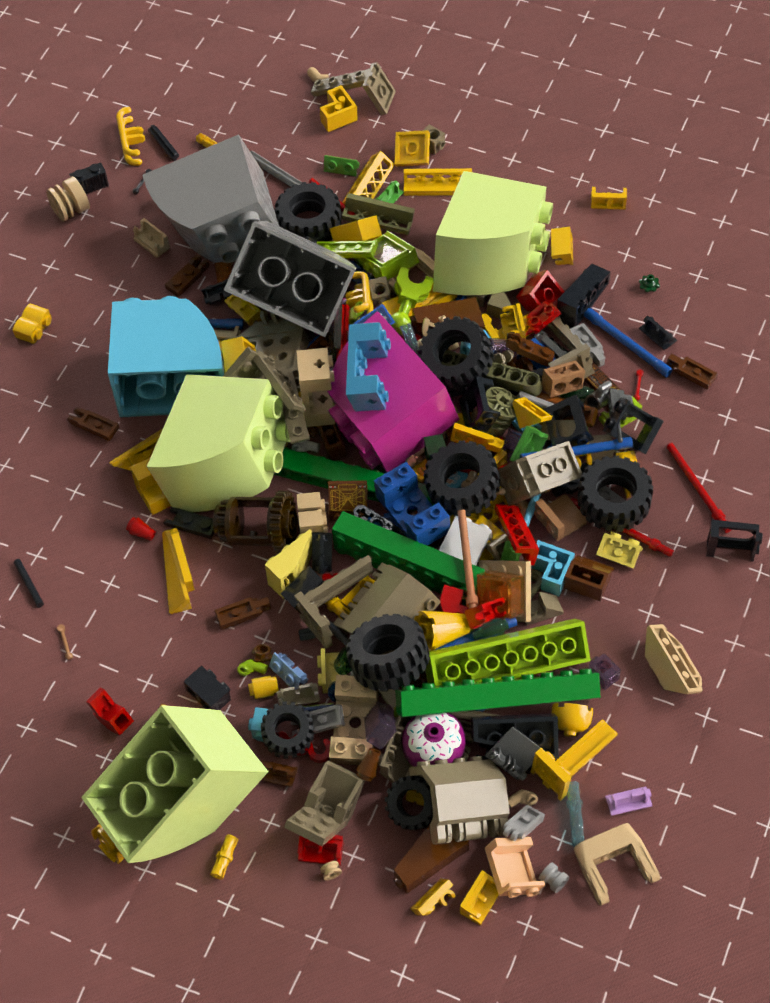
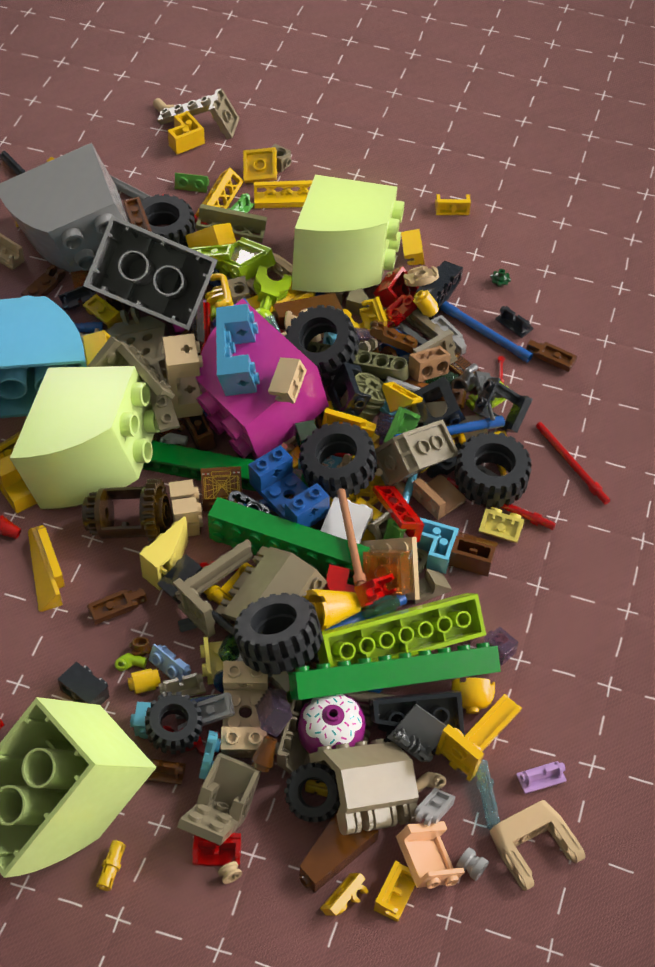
camera: 10 degrees left, 5 degrees down
black hinge [163,507,214,539] -> none
black hinge [312,532,332,574] -> none
tan wedge [645,624,703,694] -> none
black panel [706,520,763,562] -> none
none -> reddish brown tile [123,197,152,232]
none -> medium azure wing [199,730,221,779]
none -> tan hinge [268,357,307,404]
none -> tan tile [403,266,439,287]
none -> yellow brick [413,290,439,317]

